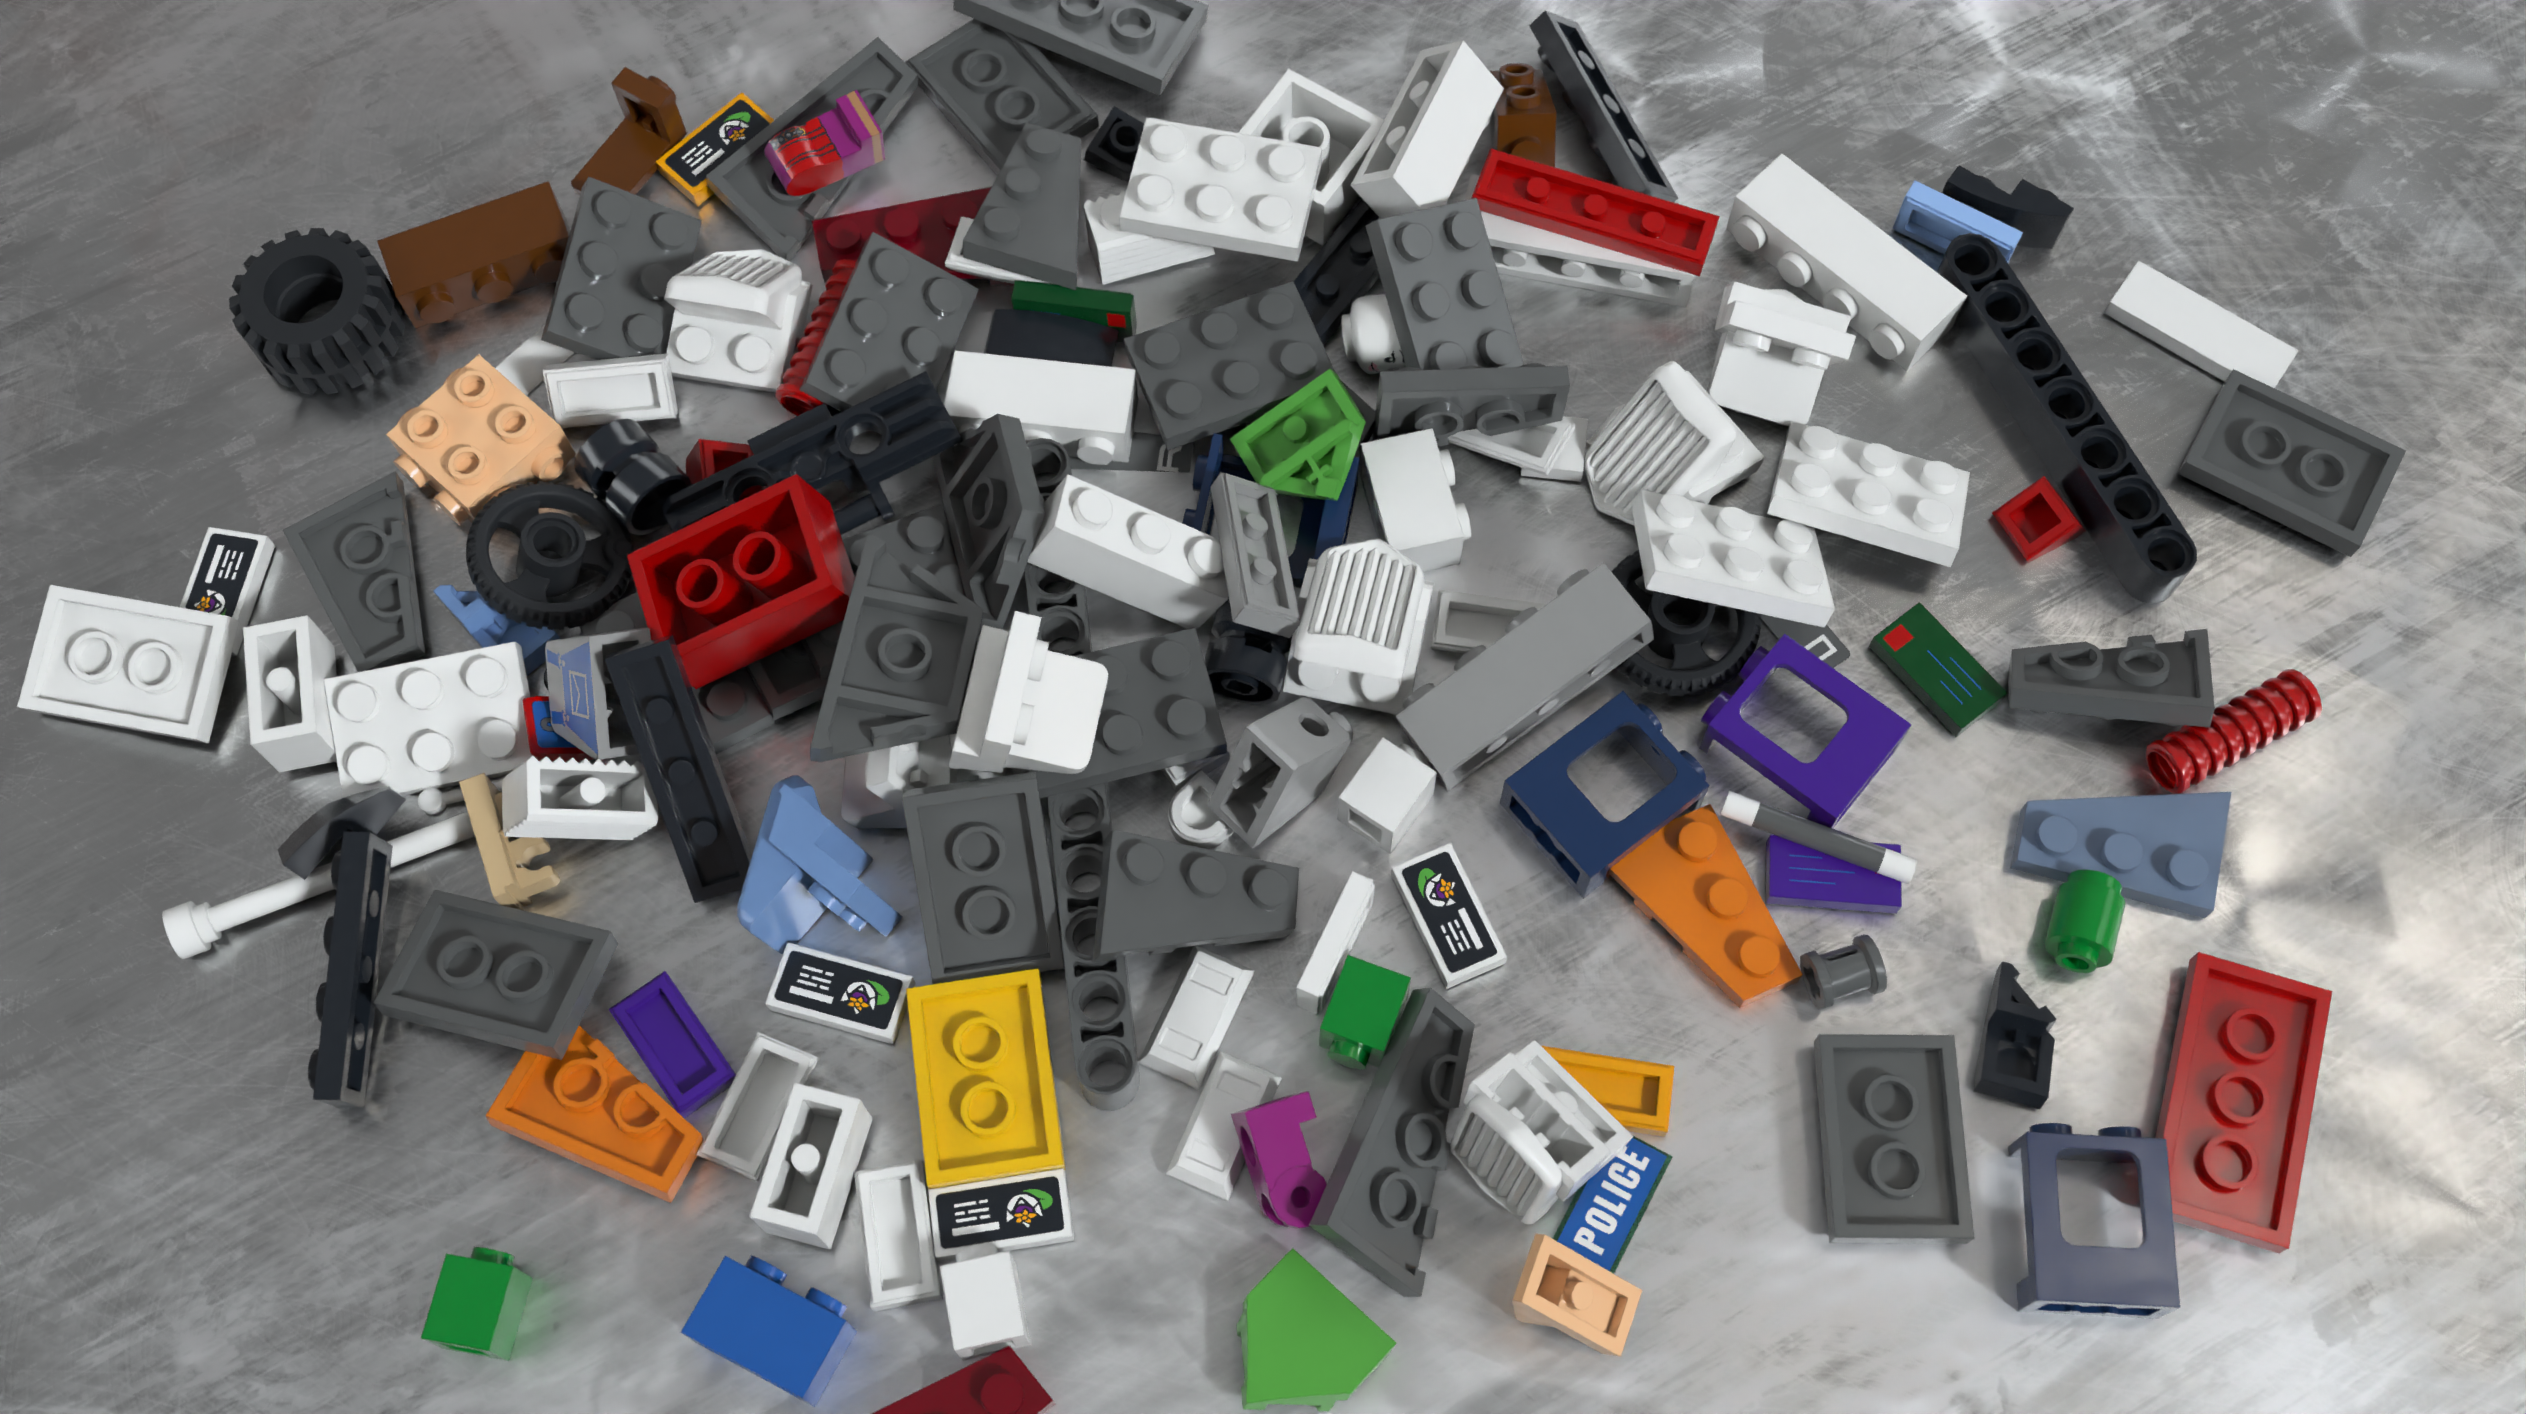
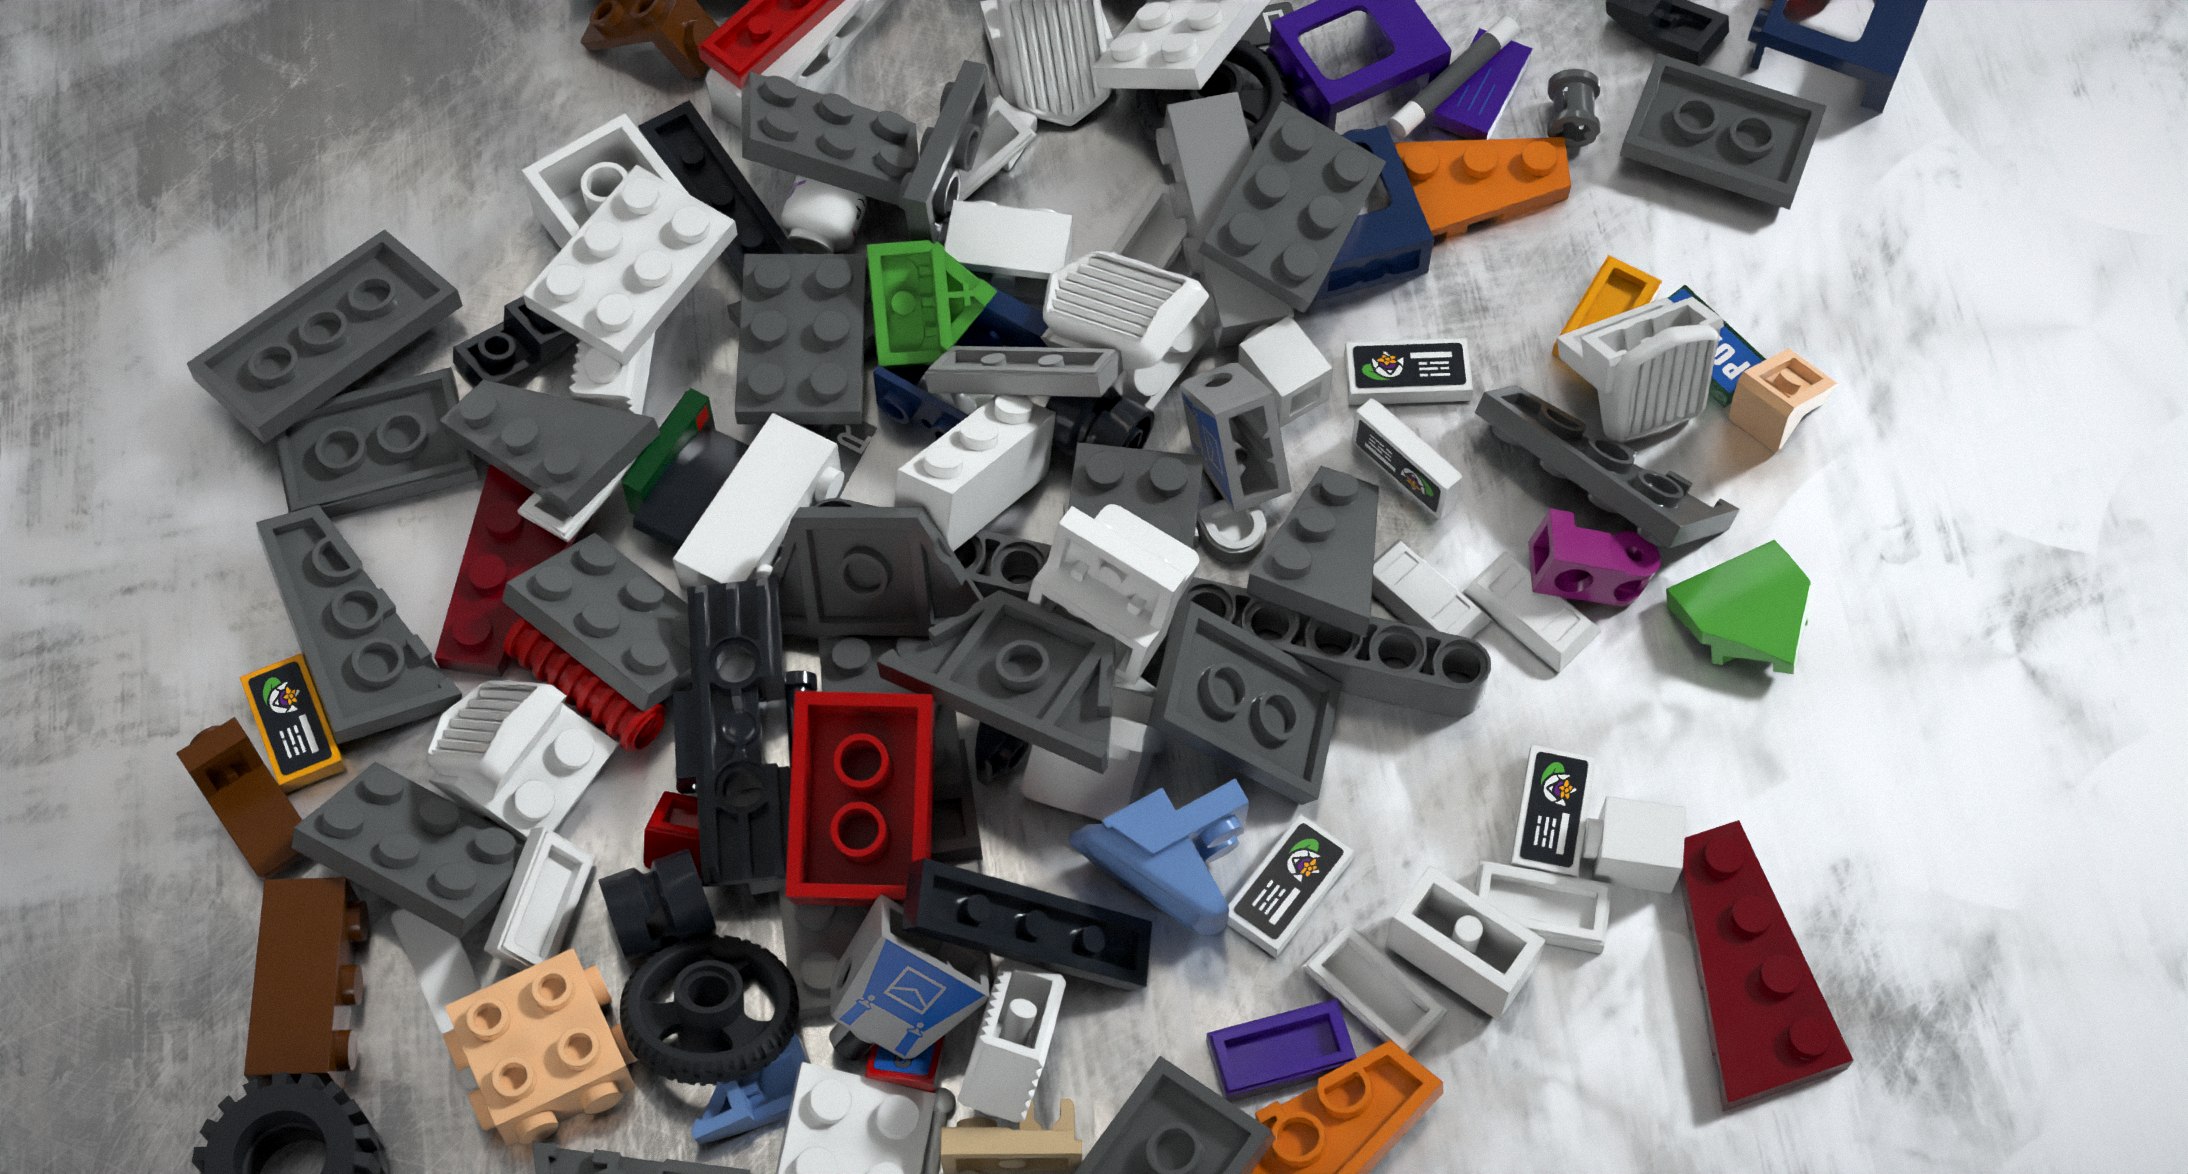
camera: 70 degrees left, 5 degrees down
blue brick [681,1255,857,1407] -> none
leg [764,89,885,196] -> none
yellow plate [906,968,1066,1189] -> none
green brick [1319,955,1411,1070] -> none
white brick [1351,40,1504,219] -> none
none -> dark grey plate [1197,101,1386,313]

